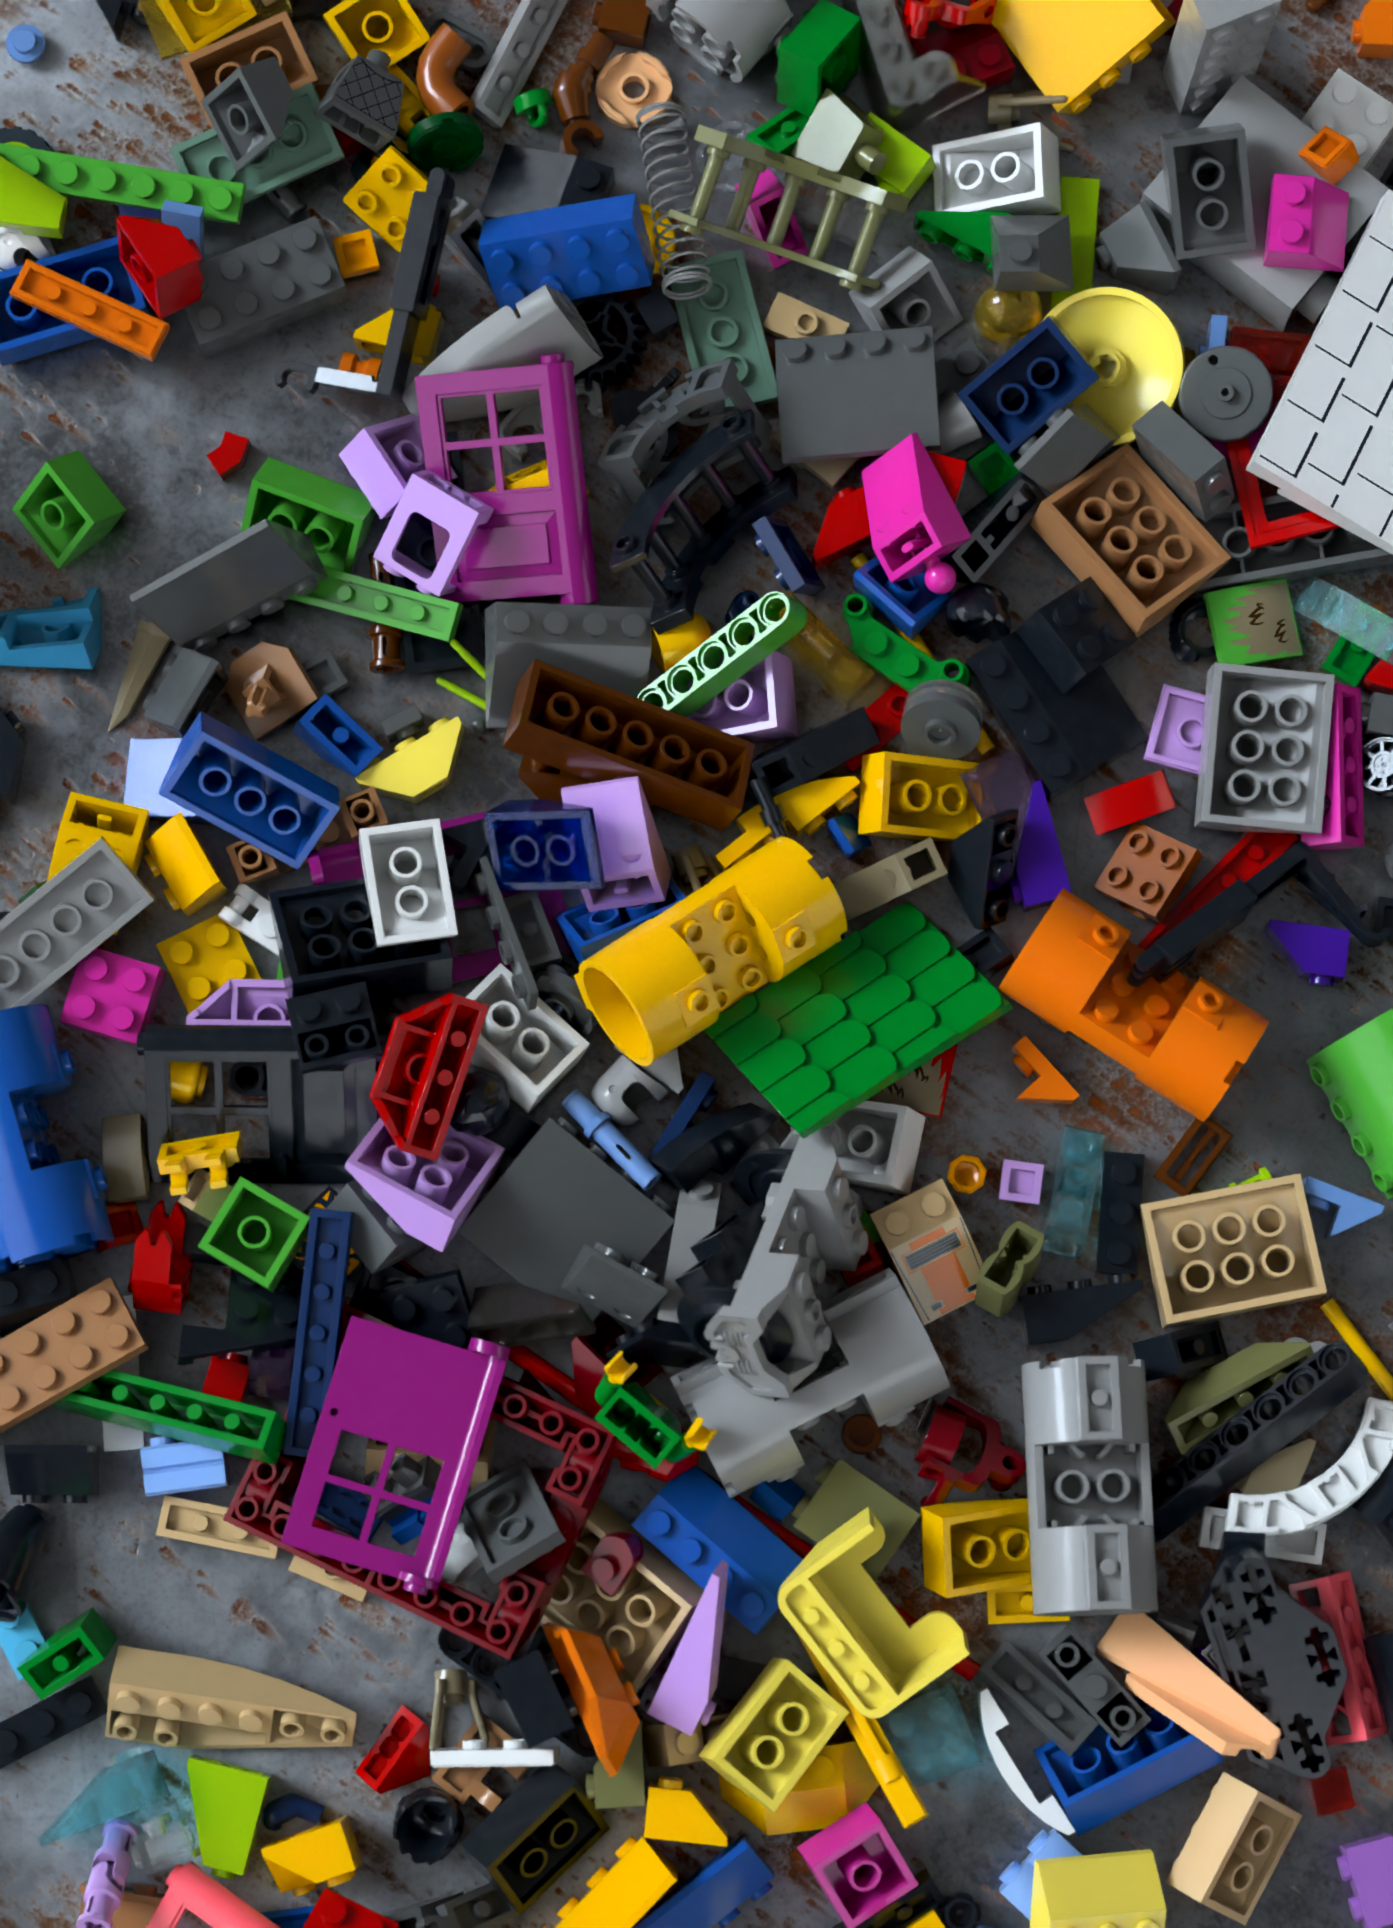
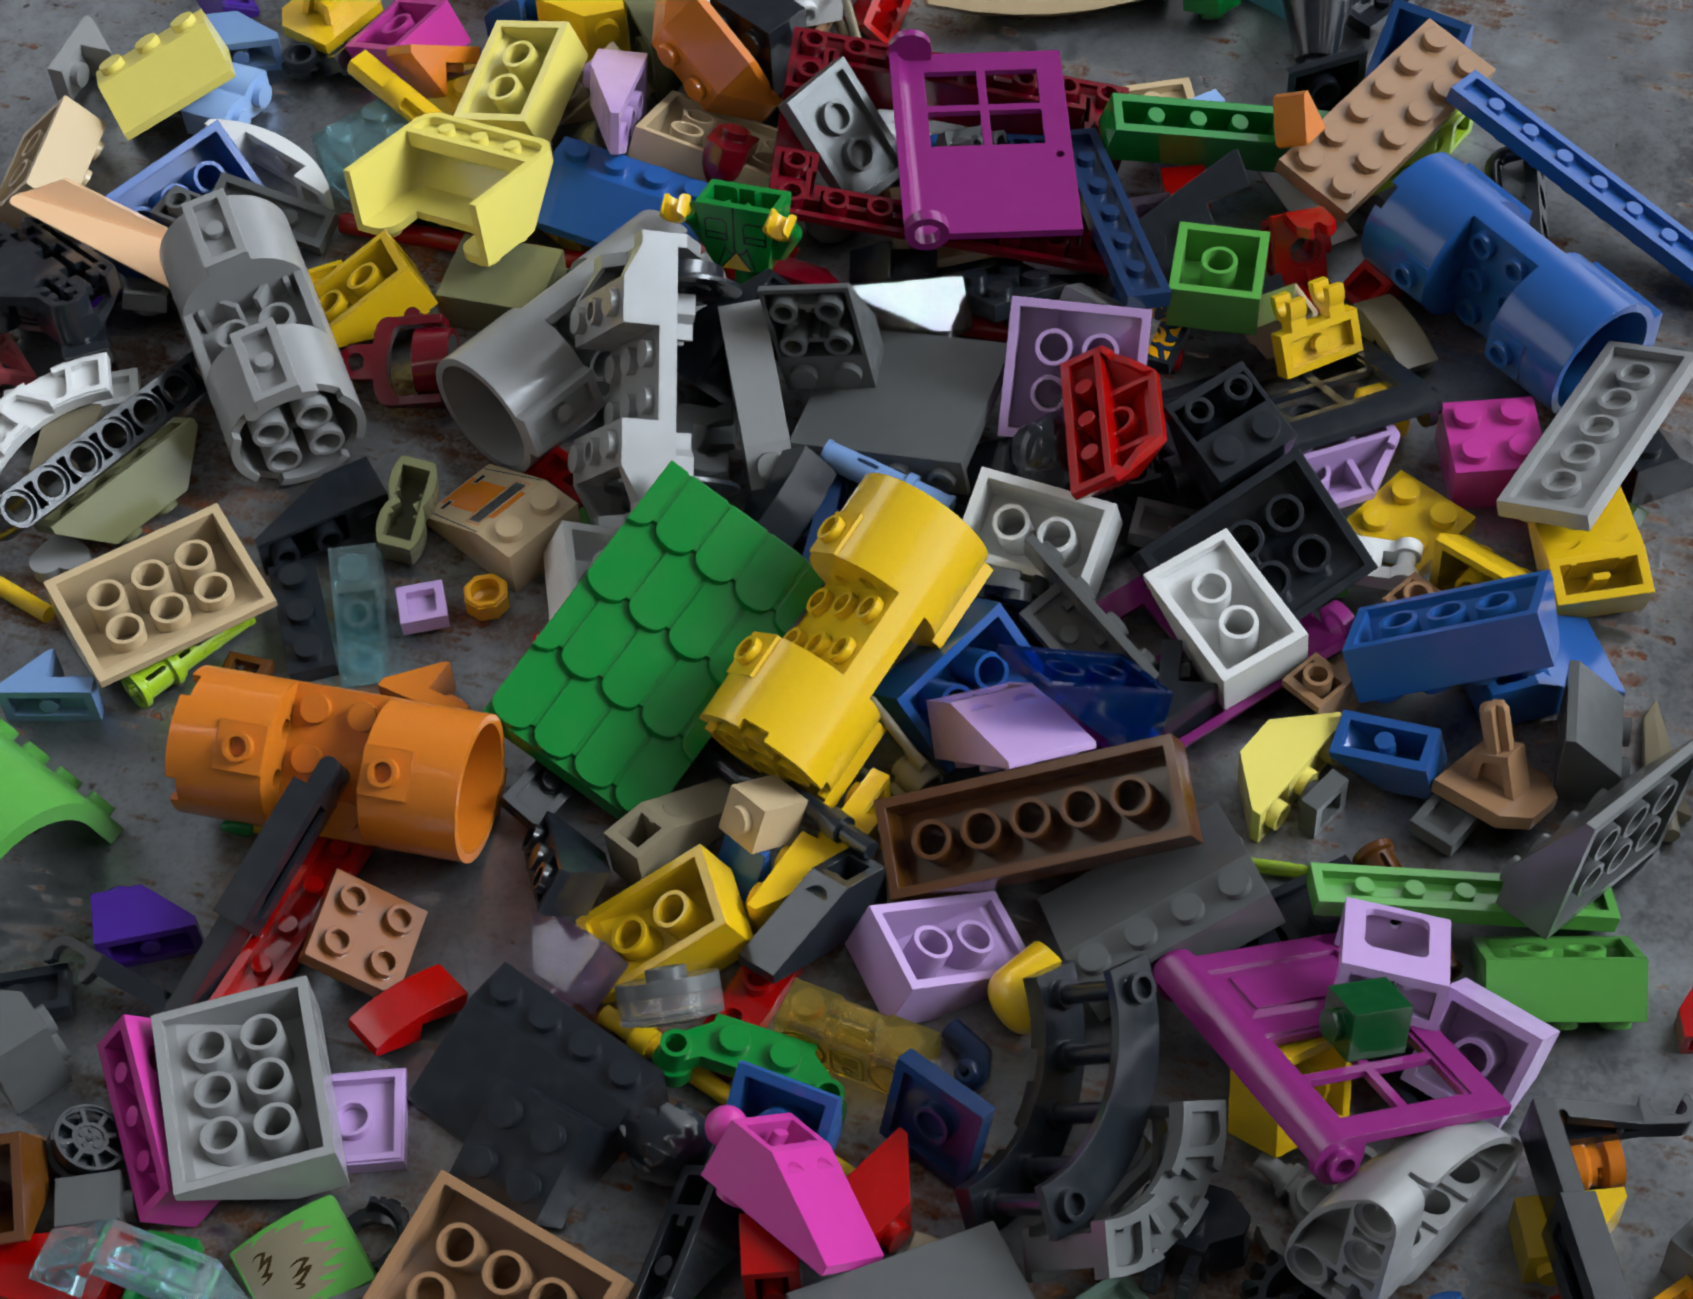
camera: 160 degrees right, 30 degrees down
bright green beam [637,591,807,718] -> none
black slope [676,1200,765,1294] -> none
dark purple slope [1010,780,1072,913] -> none
black slope [1132,1321,1228,1382] -> none
none -> orange slope [386,44,480,99]
none -> tan brick [718,774,808,854]
none -> orange slope [1273,90,1326,148]
none -> dark green brick [1319,977,1414,1062]

